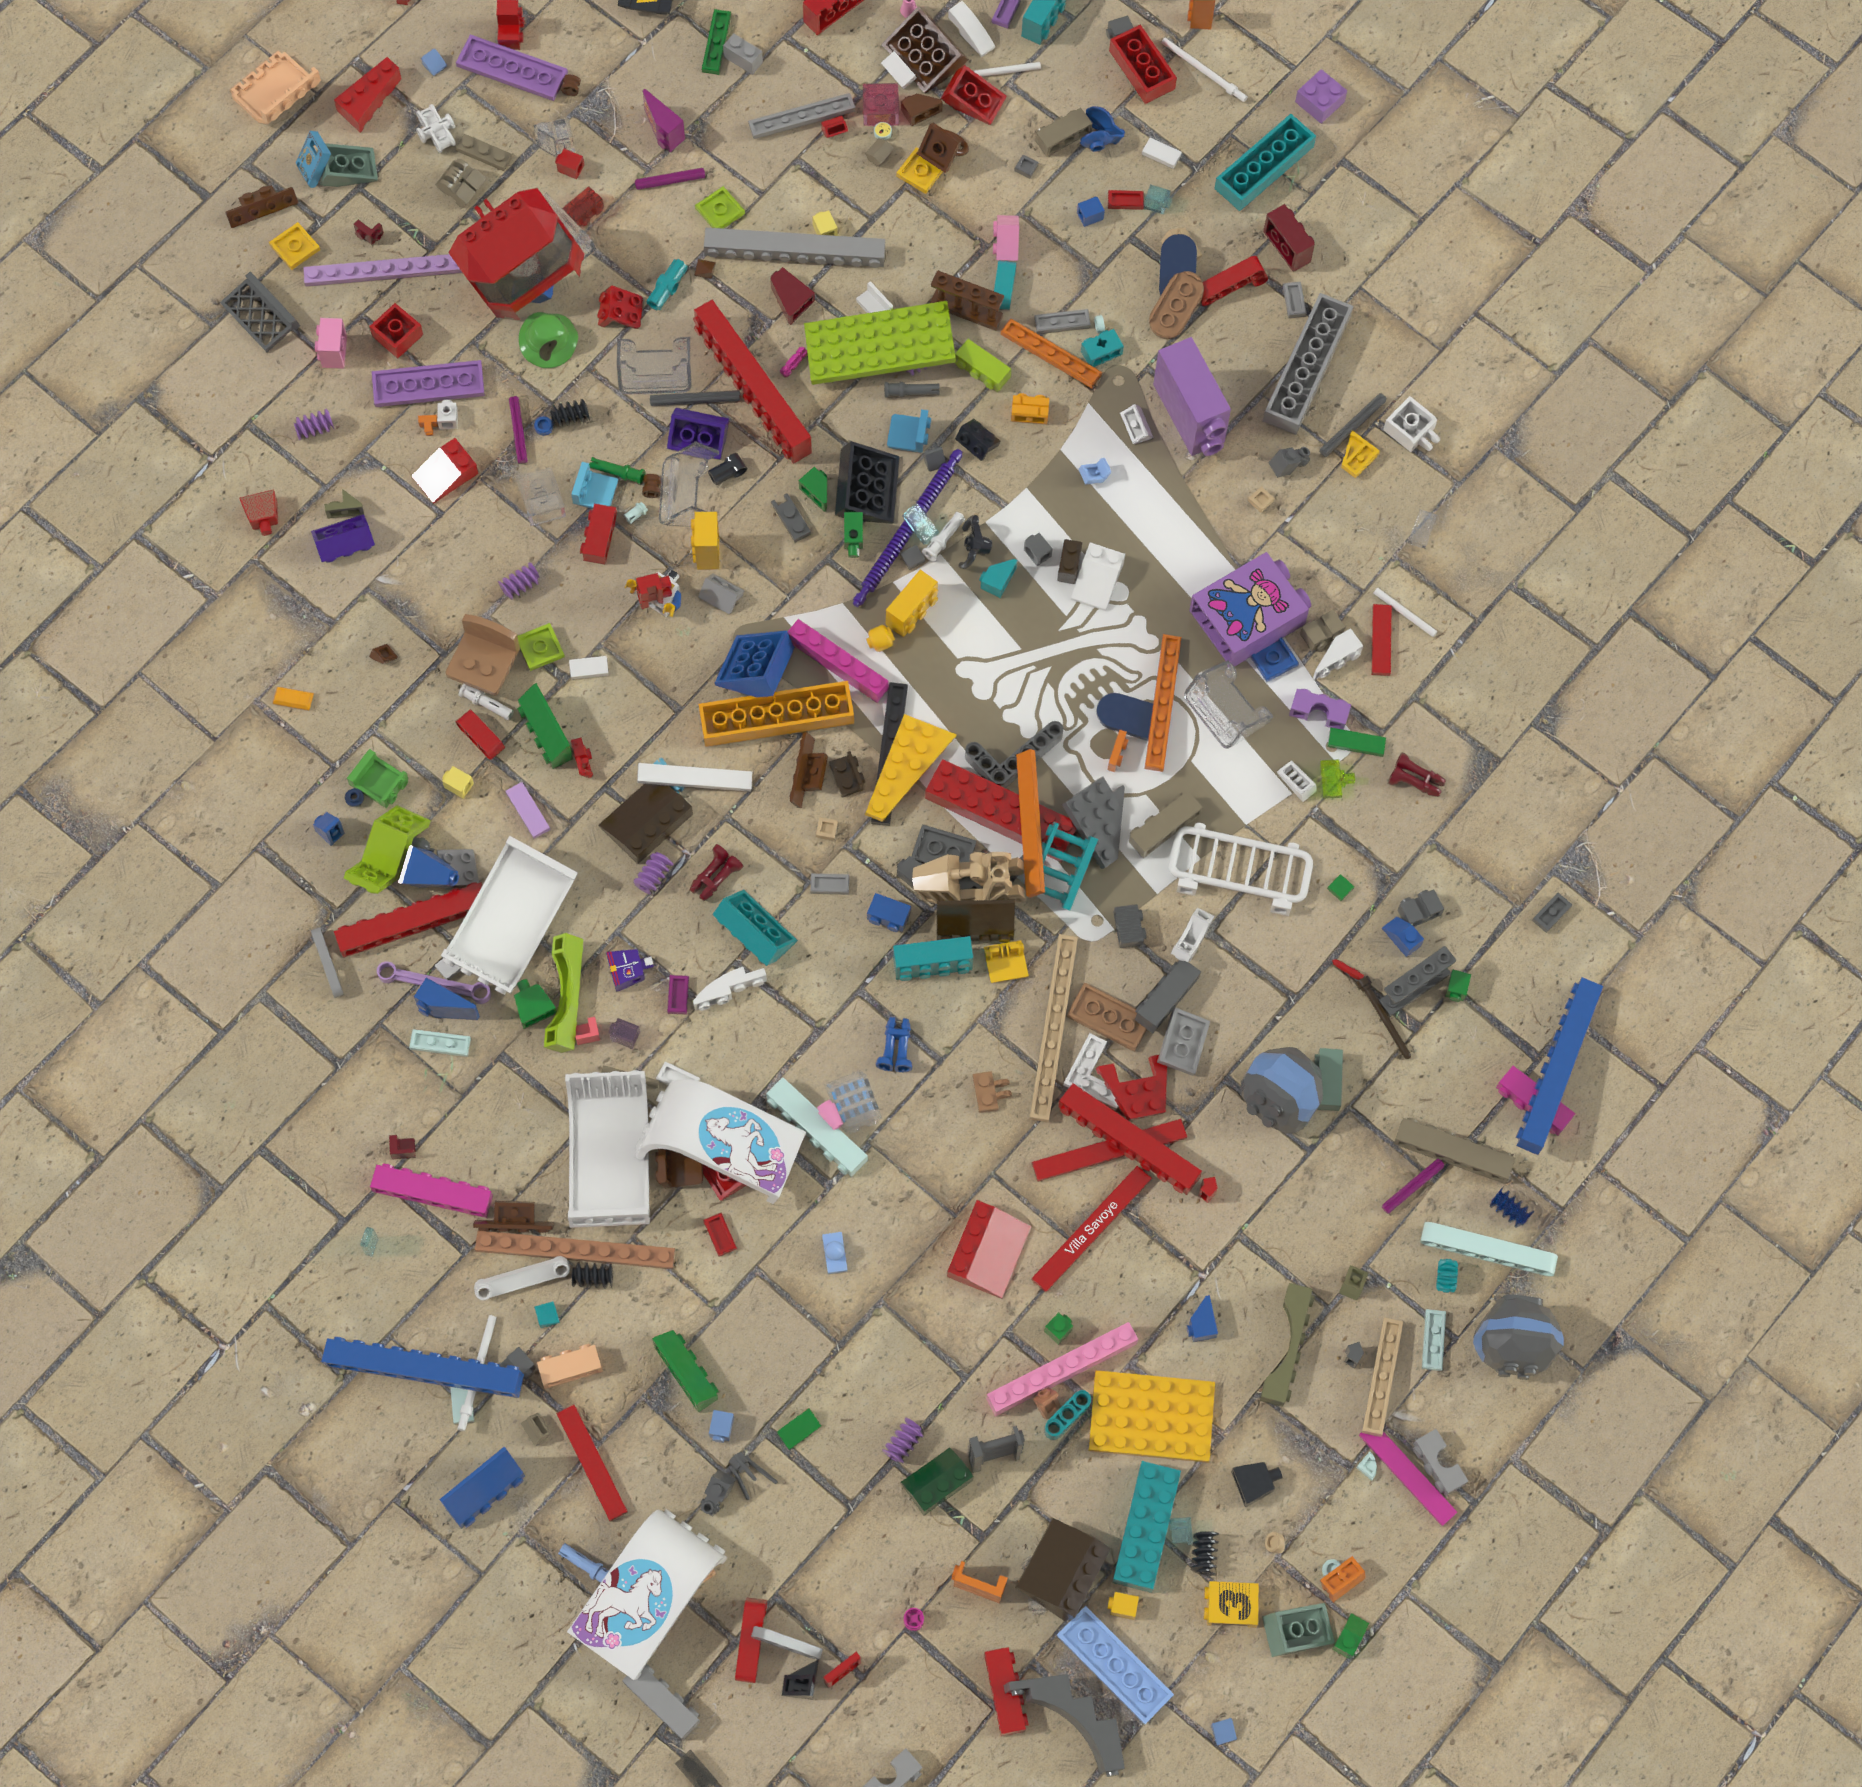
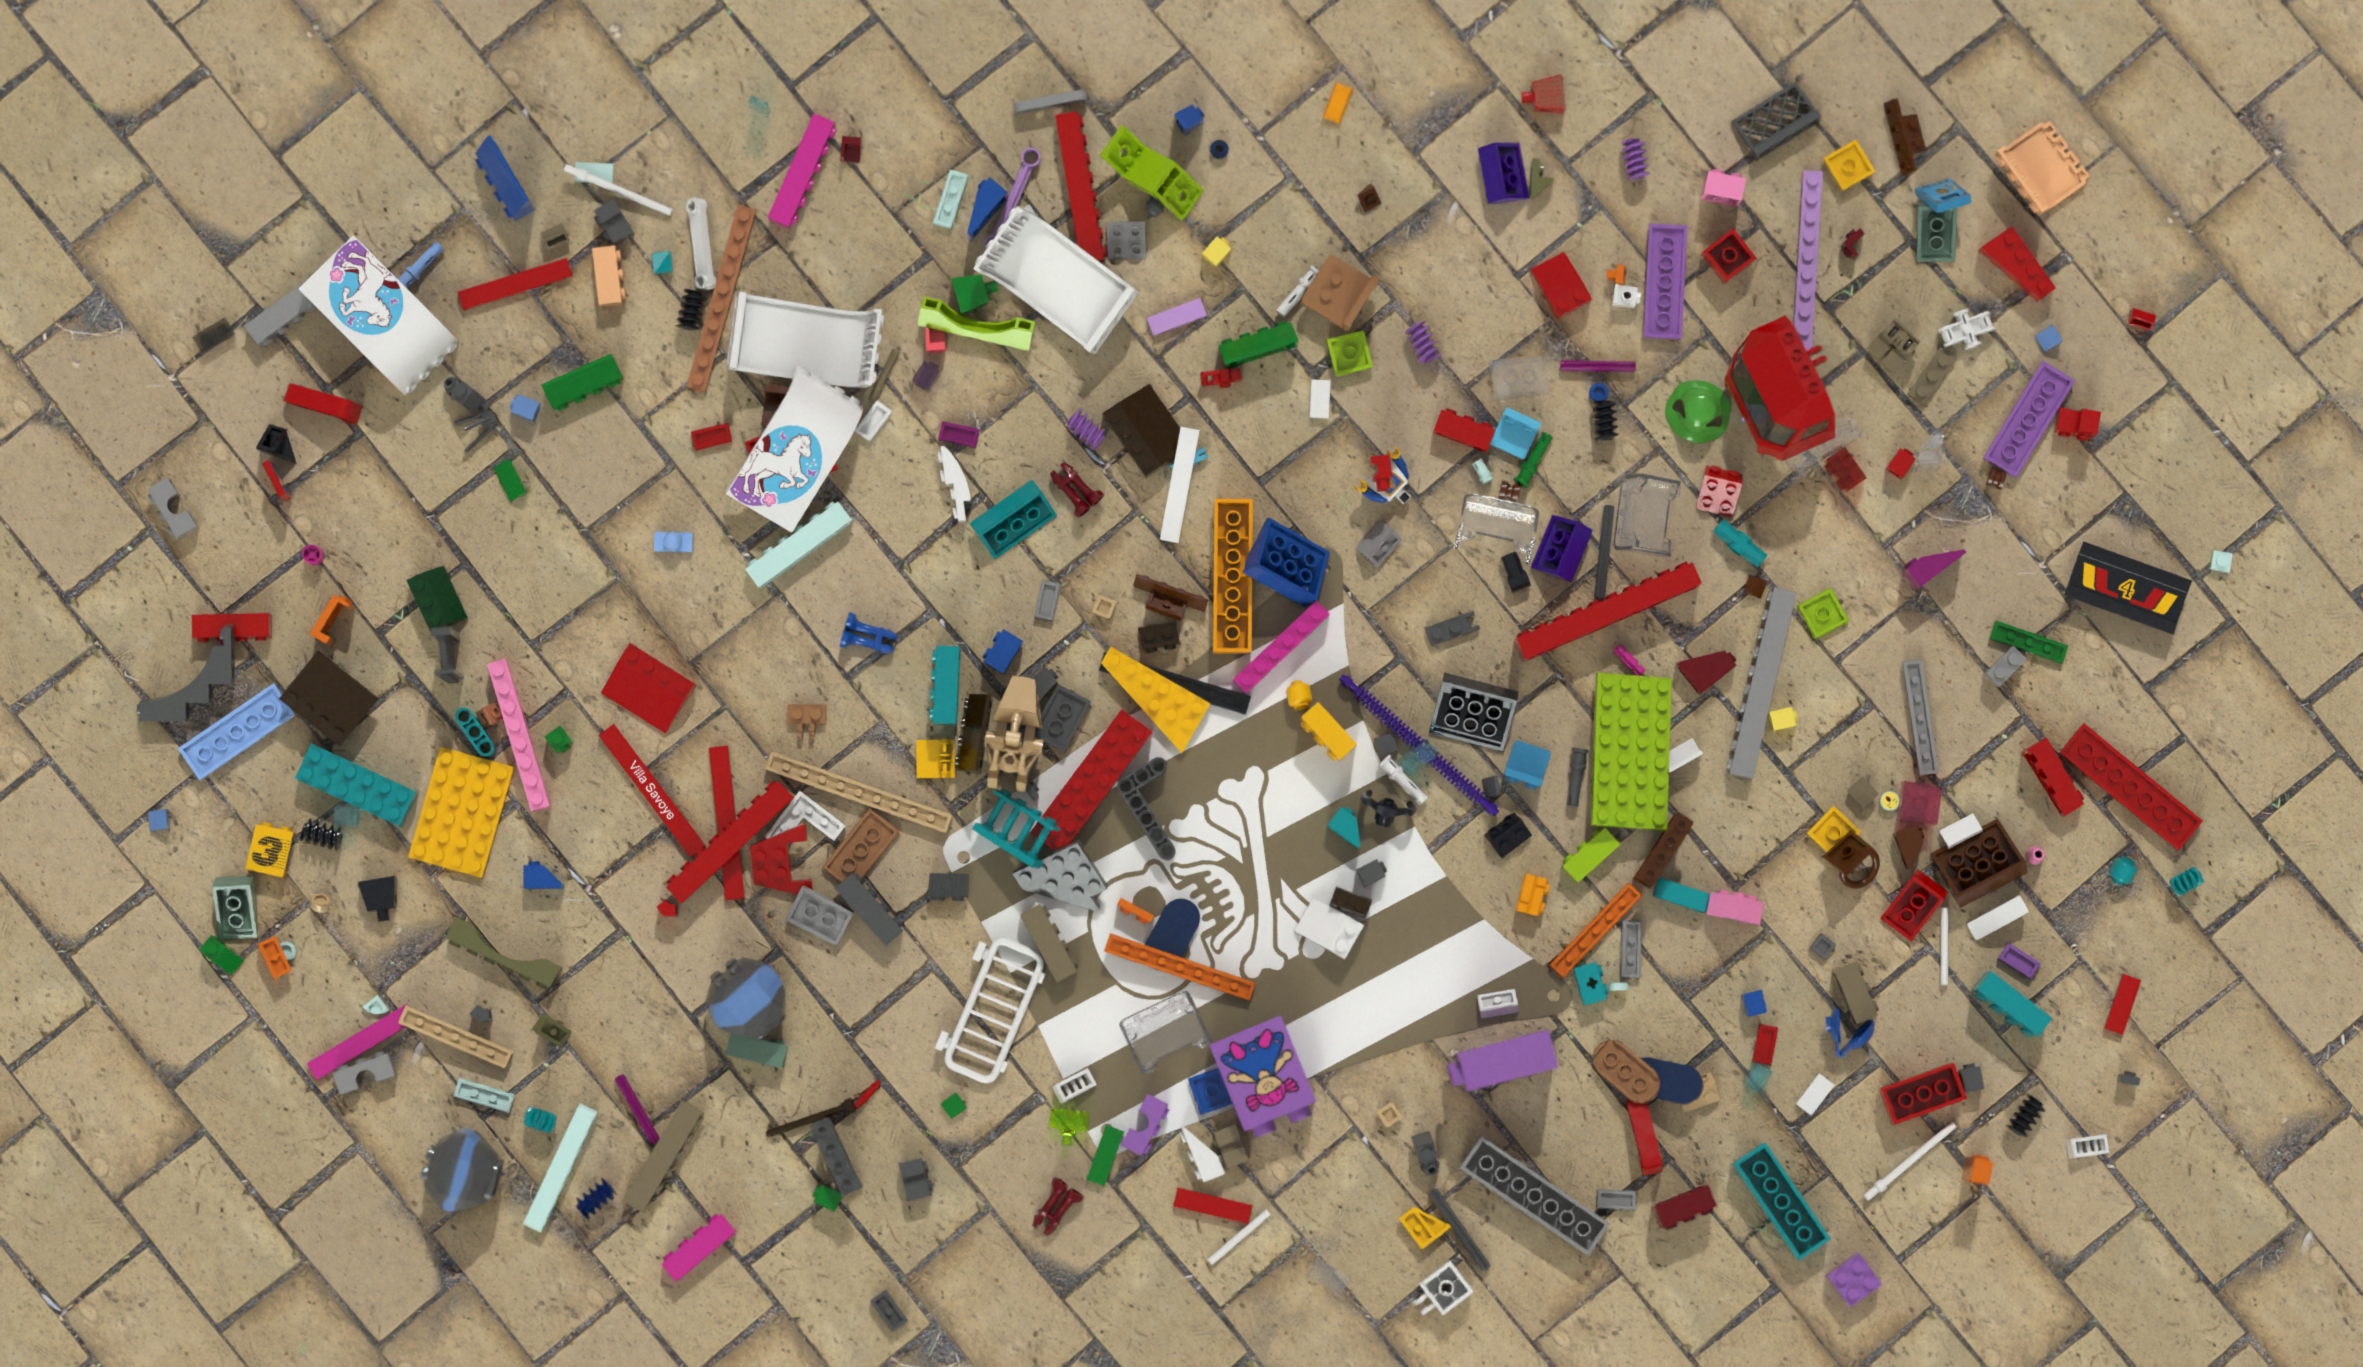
camera: 100 degrees right, 15 degrees up
blue brick [321,1337,524,1398] -> none
bright green panel [347,749,408,808] -> none
blue slope [399,846,459,888] -> none
red beam [455,710,505,760] -> none
reddish brown bracket [473,1201,554,1233] -> none
dark purple torso [606,949,654,992] -> none
magenta axle [635,168,705,190] -> none
yellow brick [691,512,720,570] -> none
light grey beam [751,1626,823,1660] -> none
green slope [798,467,827,512] -> none
bright pink cone [817,1100,843,1130] -> none
red piece [821,116,848,138] -> none
clear slope [824,1070,882,1134] -> none
green torso [844,512,863,558] -> none
medium lavender piece [882,1418,924,1463] -> none
orange tile [1016,749,1045,898] -> none
light blue bracket [1079,458,1111,484] -> none
yellow brick [1107,1592,1139,1620] -> none
white arch [1171,908,1214,962] -> none
blue slope [1382,917,1424,957] -> none
blue brick [1516,977,1603,1155] -> none

